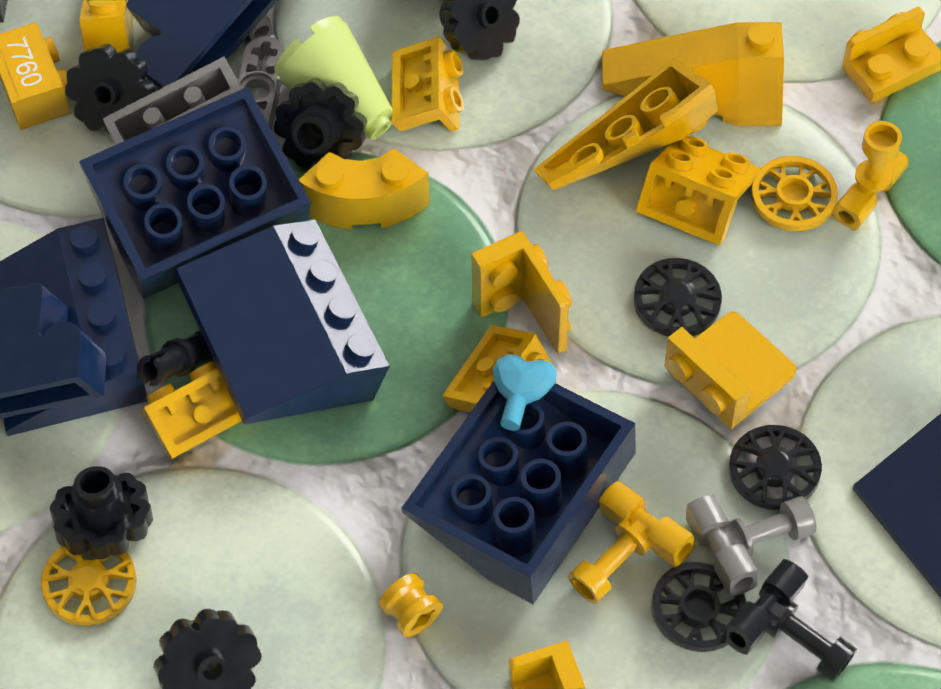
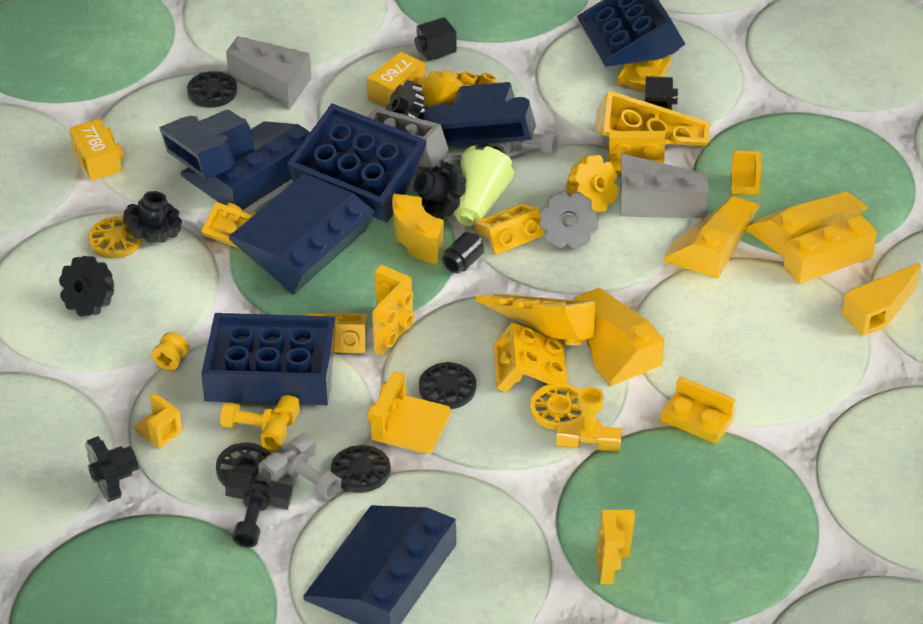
camera: 60 degrees right, 15 degrees down
black pin [137,330,213,386] -> none
medium azure rock [493,354,557,431] -> none
none -> black brick [442,232,484,274]

